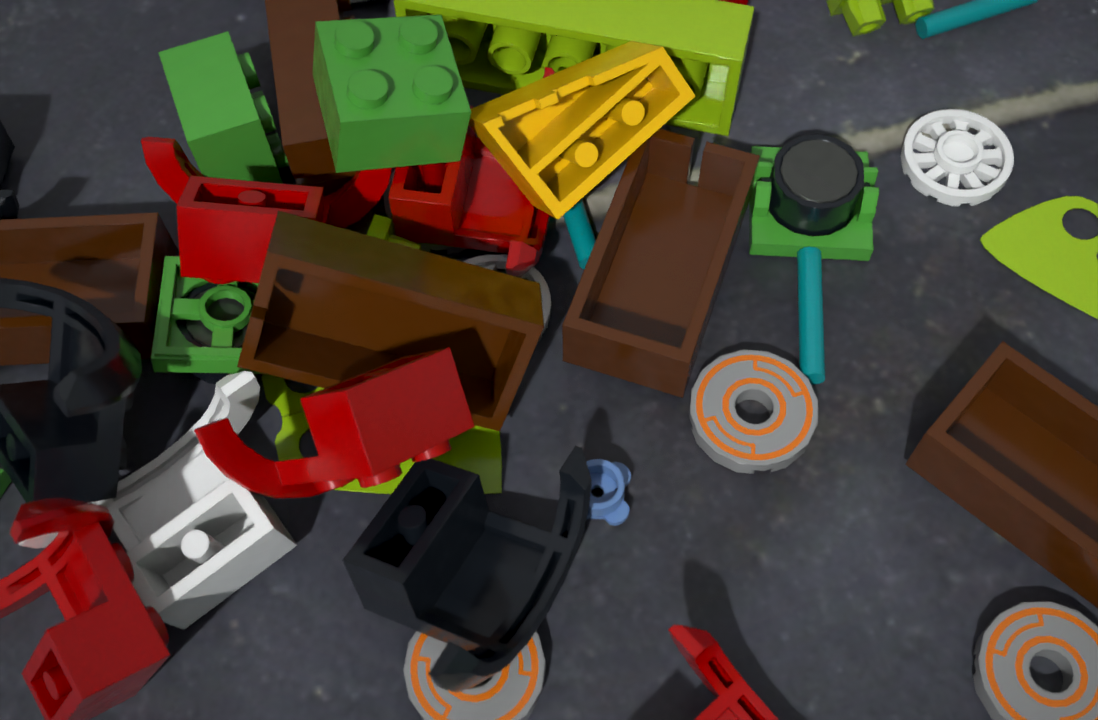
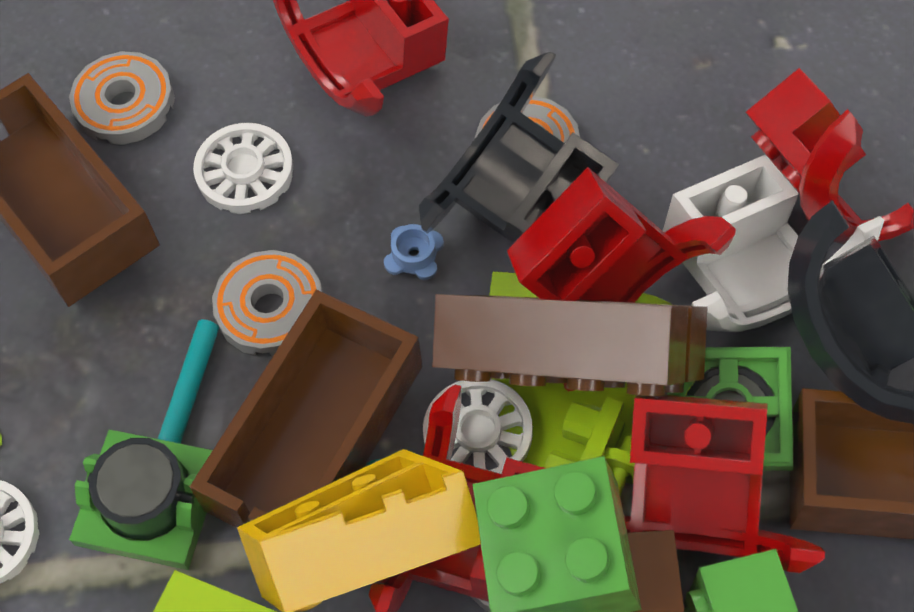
camera: 170 degrees left, 0 degrees up
none -> white wheel [193,123,293,214]

